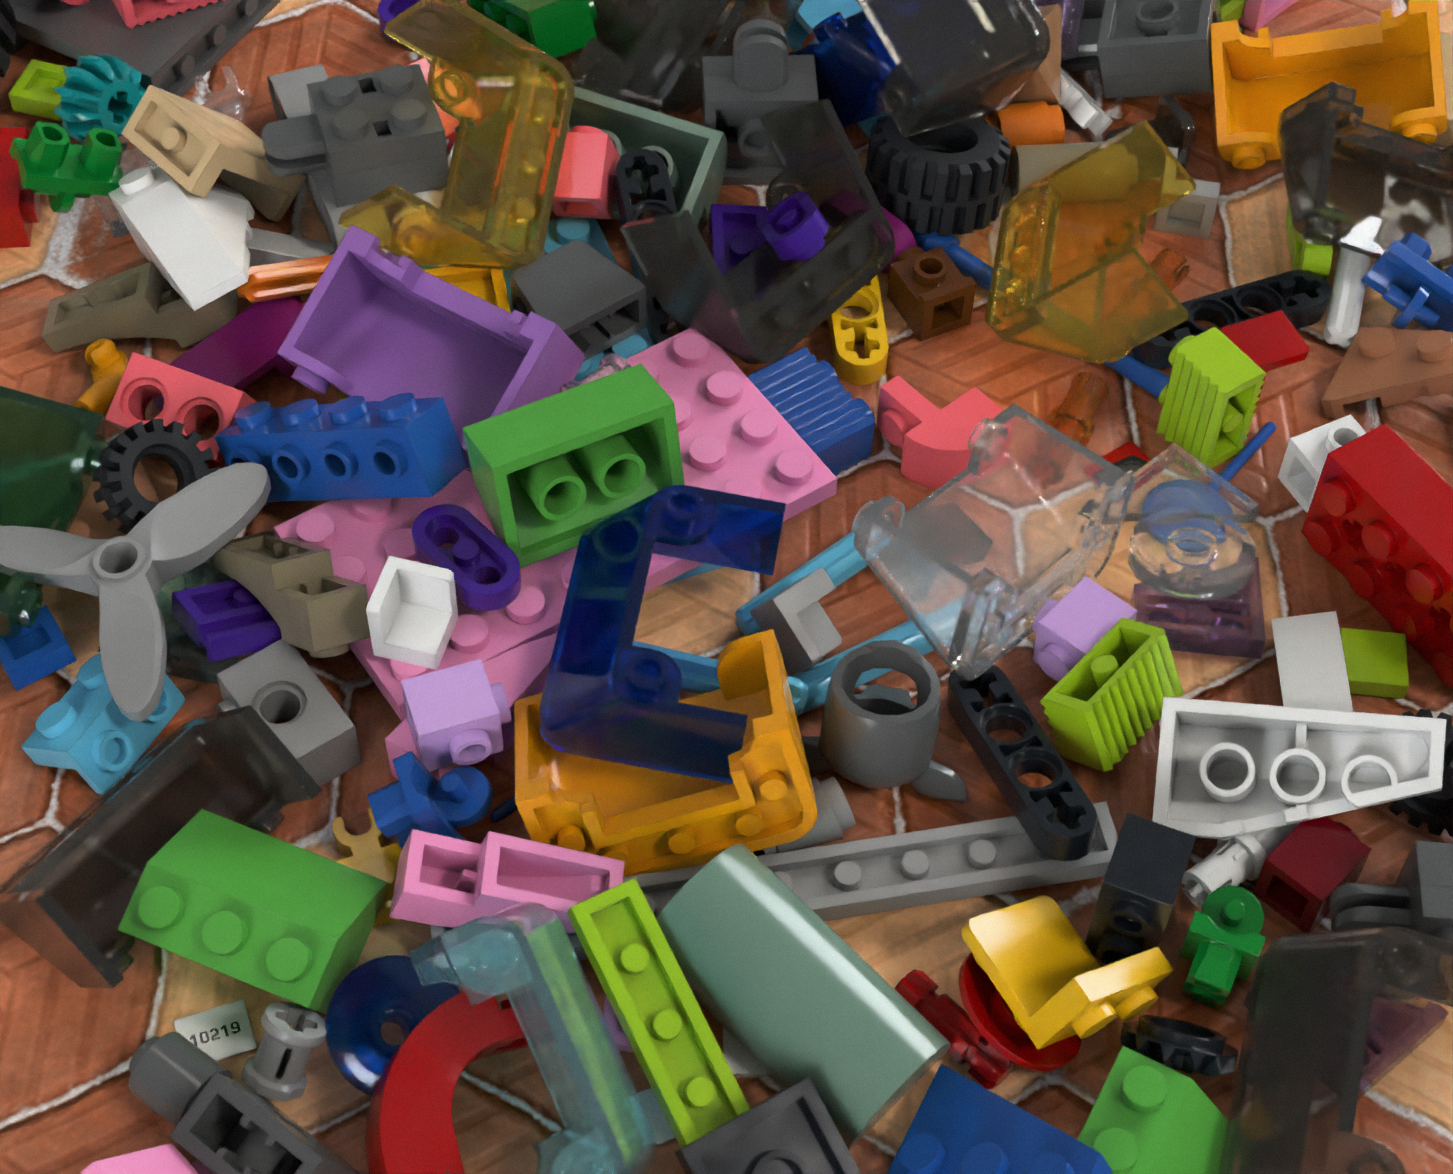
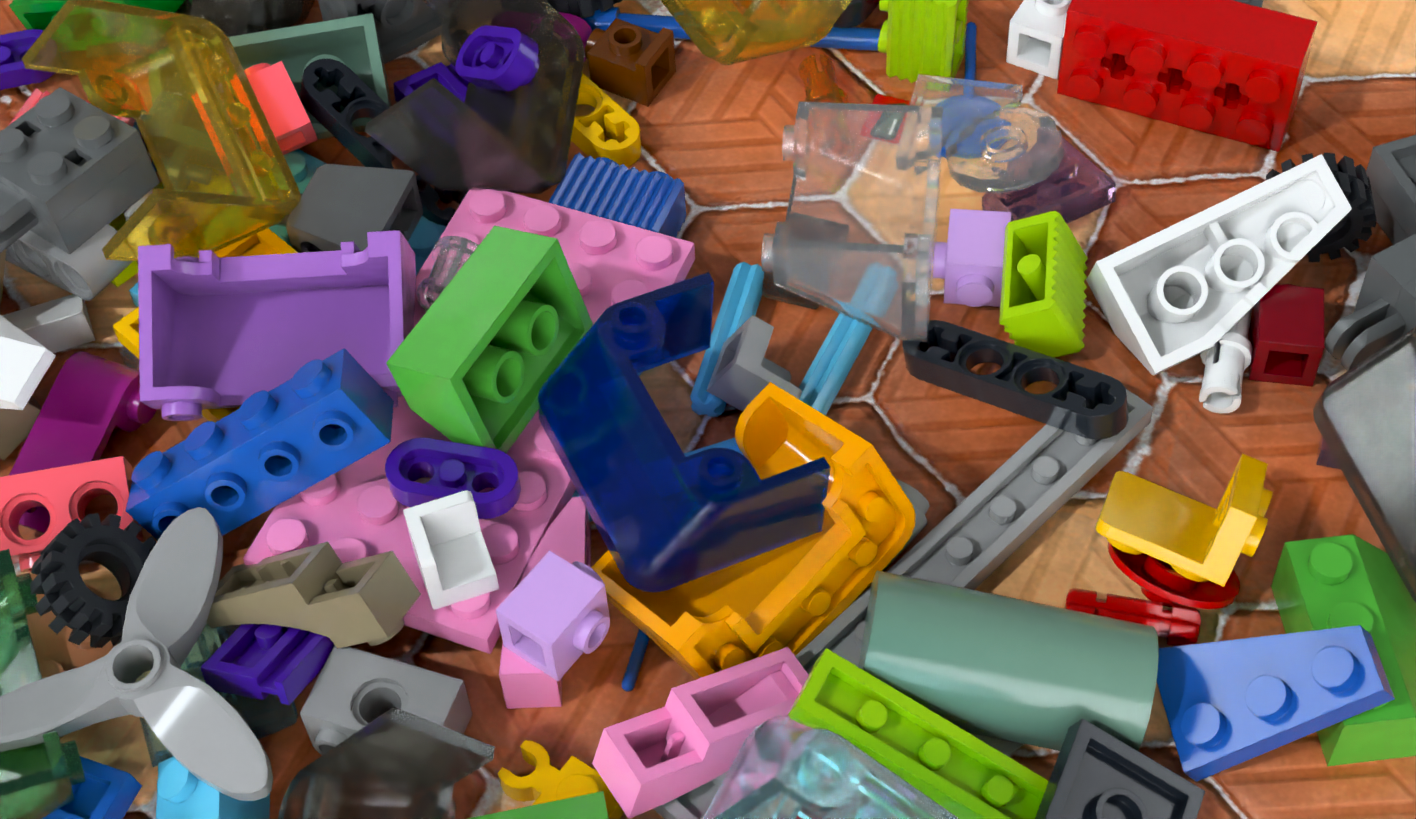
camera: 30 degrees left, 0 degrees up
orange axle [236,254,334,303] -> none
blue hips [368,751,494,849] -> none
dark grey piece [801,640,968,803] -> none
coral brick [876,375,1018,490] -> none
black brick [1085,813,1196,965] -> none
black gear [1120,1015,1239,1077] -> none
green hips [1179,885,1266,1010] -> none
white slope [1271,611,1353,712] -> none
lime tile [1340,627,1409,699] -> none

